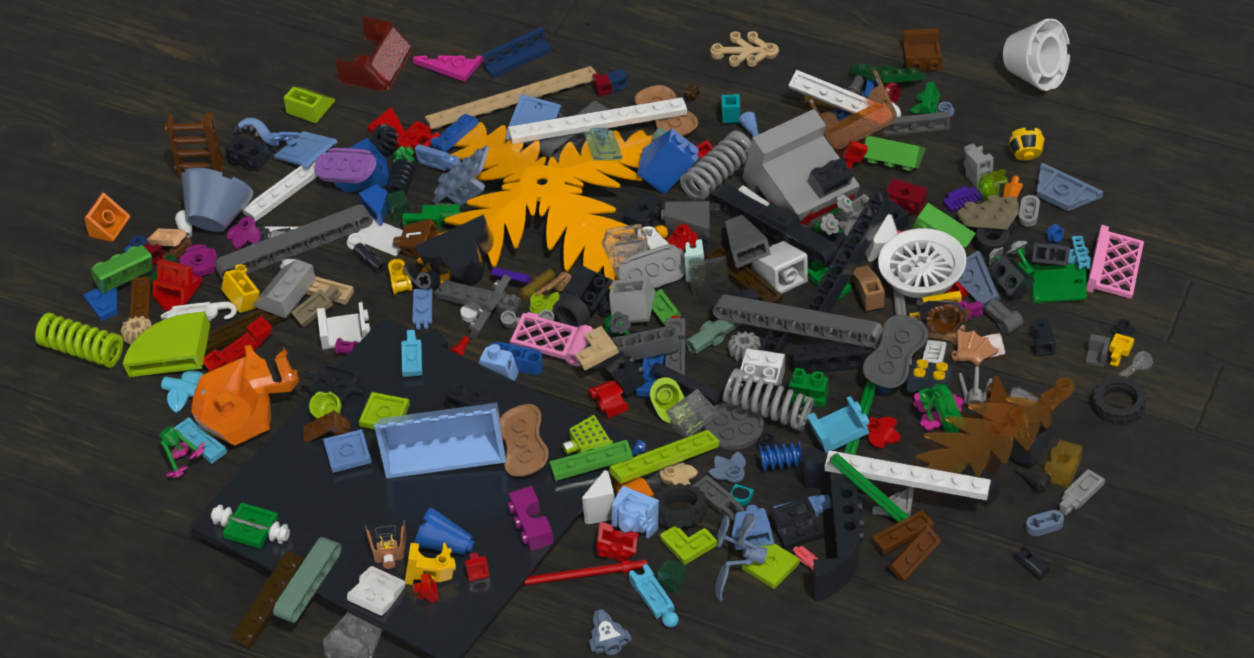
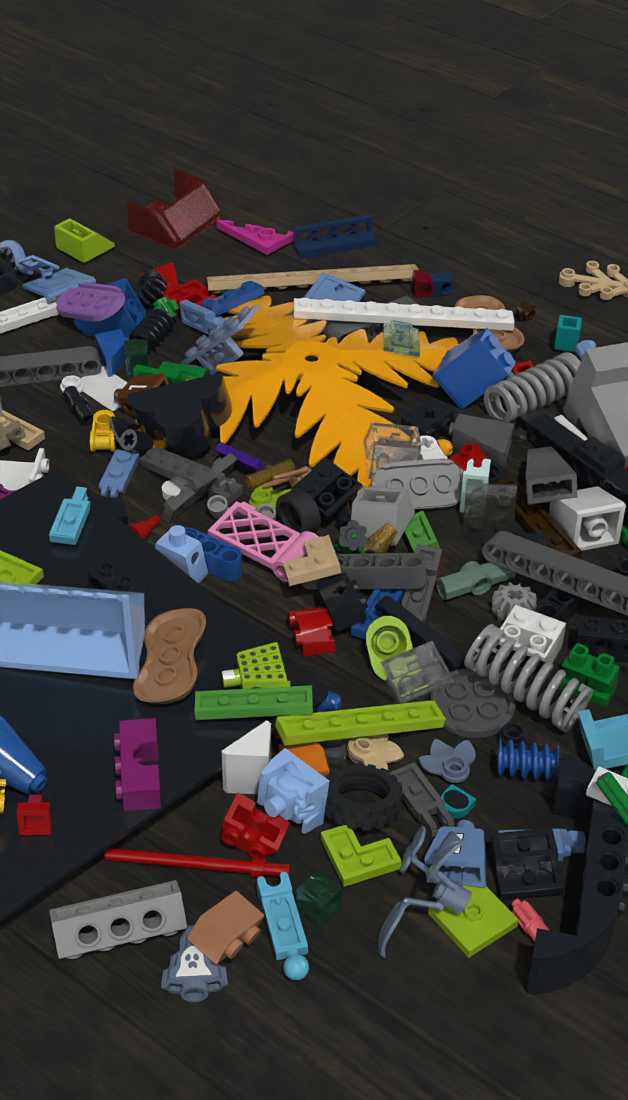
camera: 10 degrees right, 5 degrees down
none -> light grey brick [49,880,187,959]
none -> nougat brick [187,891,265,965]
none -> clear yellow cone [361,522,398,553]

